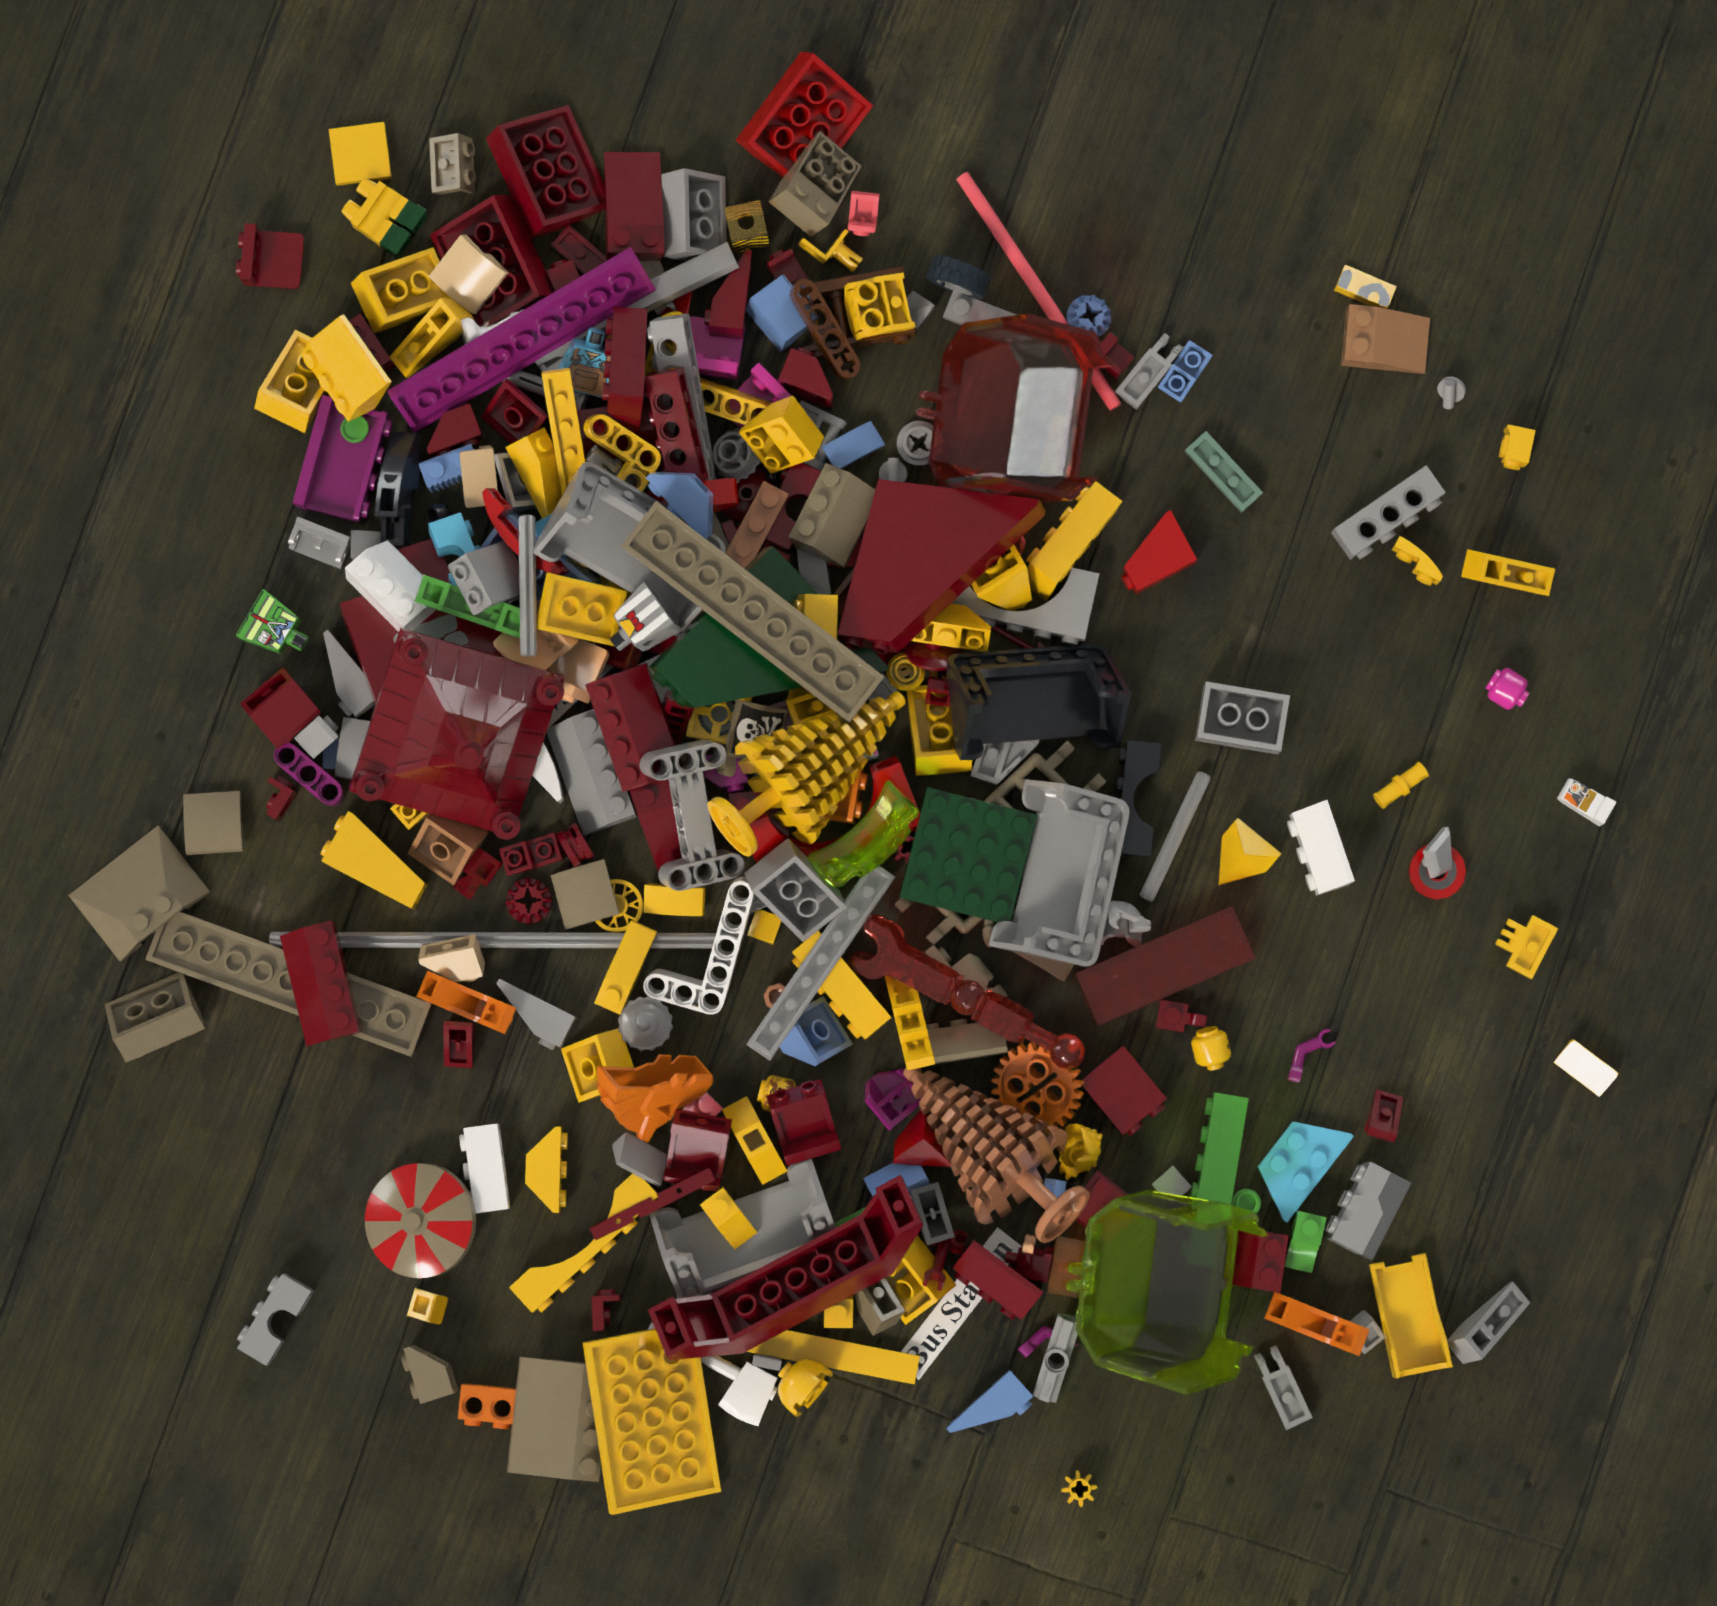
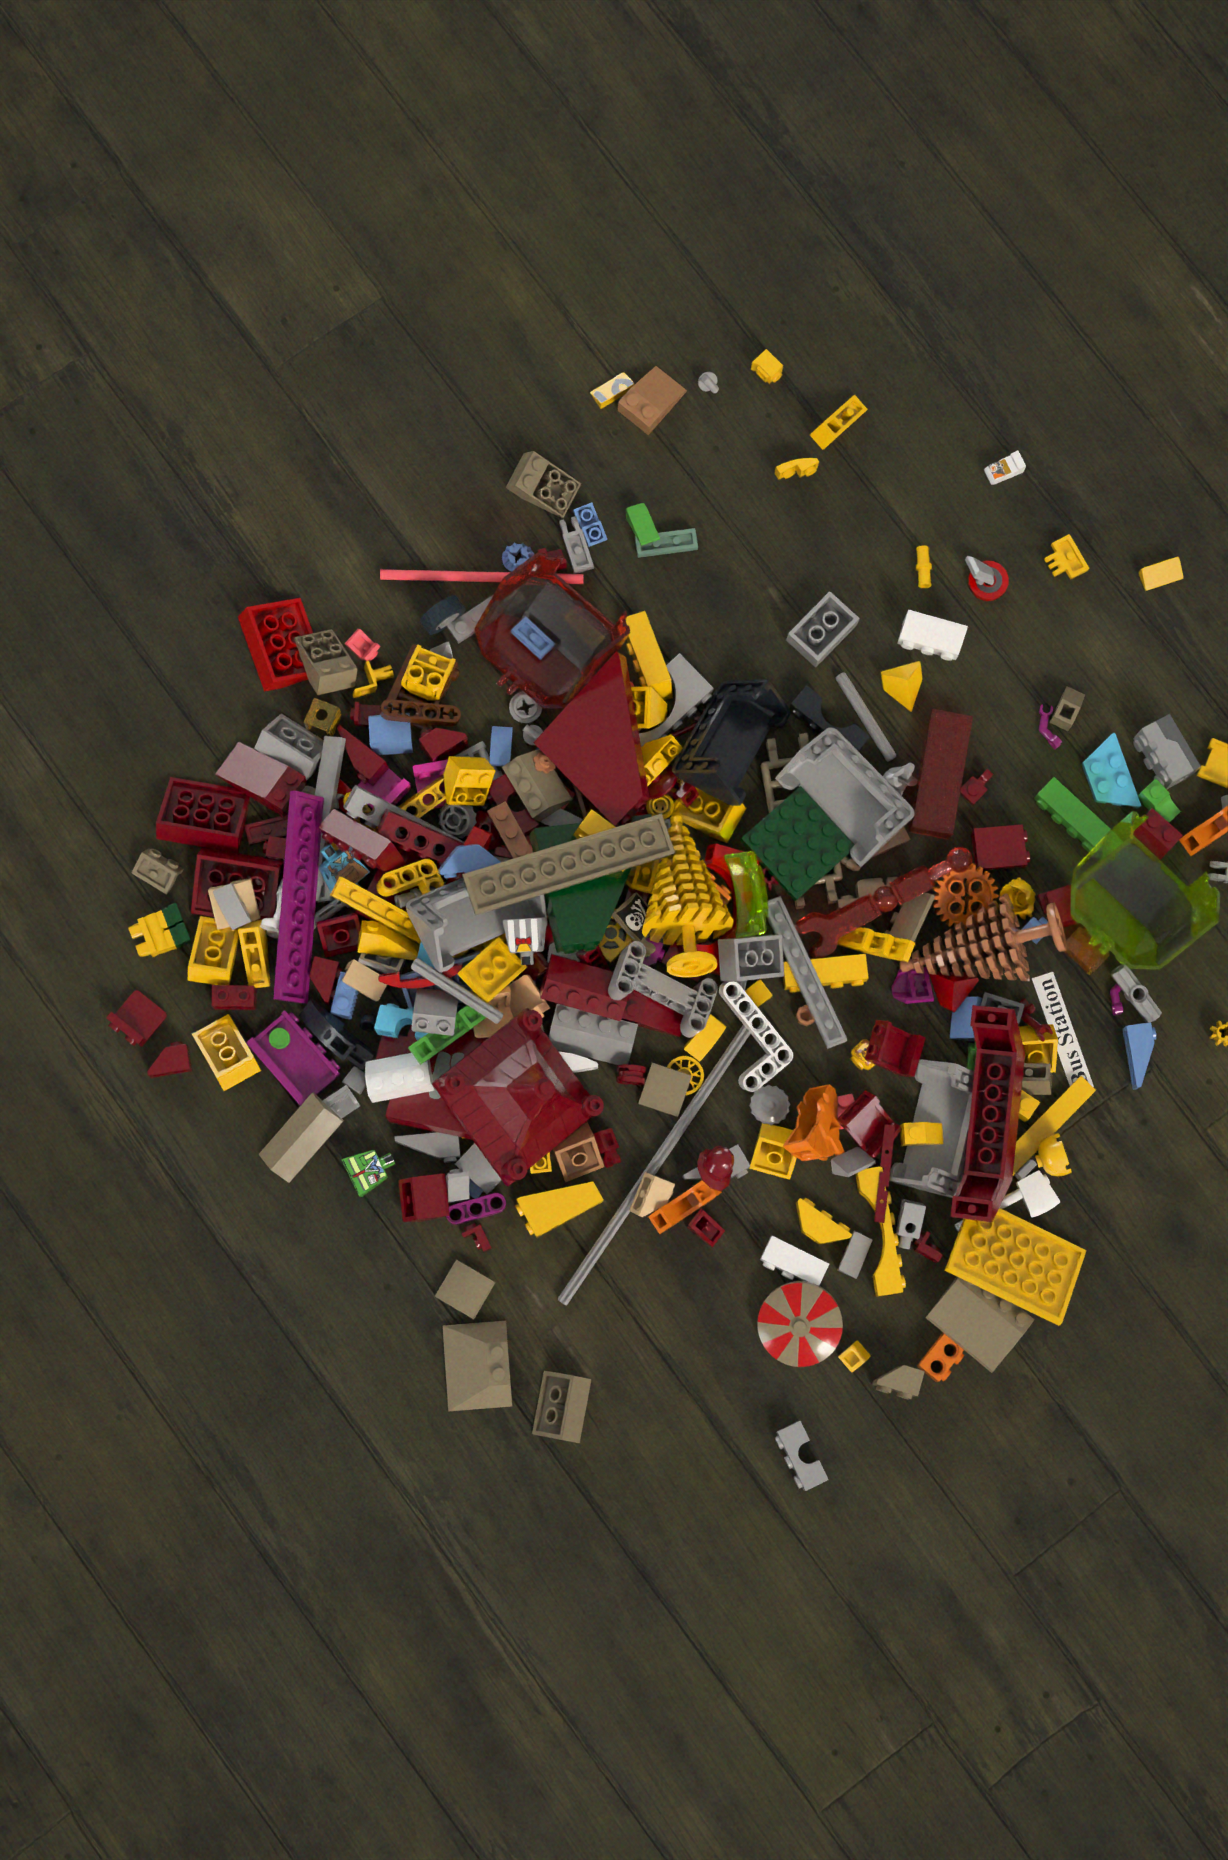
camera: 65 degrees left, 5 degrees down
dark tan plate [145,912,432,1057] -> none
dark red slope [280,920,362,1047] -> none
yellow slope [301,314,391,422] -> none
yellow tile [329,122,392,186] -> none
dark red slope [499,832,565,876] -> none
dark red gear [506,878,551,924] -> none
yellow slope [594,920,657,1014] -> none
yellow slope [722,1096,787,1185] -> none
medium blue slope [780,996,853,1066] -> none
dark red slope [952,1240,1043,1320] -> none
light grey wing [970,740,1039,786] -> none
dark red piece [1005,1234,1054,1282] -> none
red slope [1121,510,1197,594] -> none
light grey tile [1151,1165,1192,1206] -> none
yellow head [1191,1026,1231,1070] -> none
bright green plate [1232,1189,1261,1217] -> none
light grey brick [1331,465,1446,560] -> none
dark red slope [1364,1089,1403,1143] -> none
dark pink head [1485,668,1529,710] -> none
none -> dark red slope [147,1042,192,1078]
none -> light grey slope [213,883,252,930]
none -> dark tan slope [259,1092,344,1183]
none -> dark tan slope [506,451,581,518]
none -> medium blue plate [511,617,555,660]
none -> nougat plant [533,752,556,774]
none -> bright green slope [626,503,660,545]
none -> dark red piece [697,1146,734,1191]
none -> light grey slope [837,1231,873,1279]
none -> light grey torso [896,1199,926,1249]
none -> dark tan slope [1049,686,1085,731]

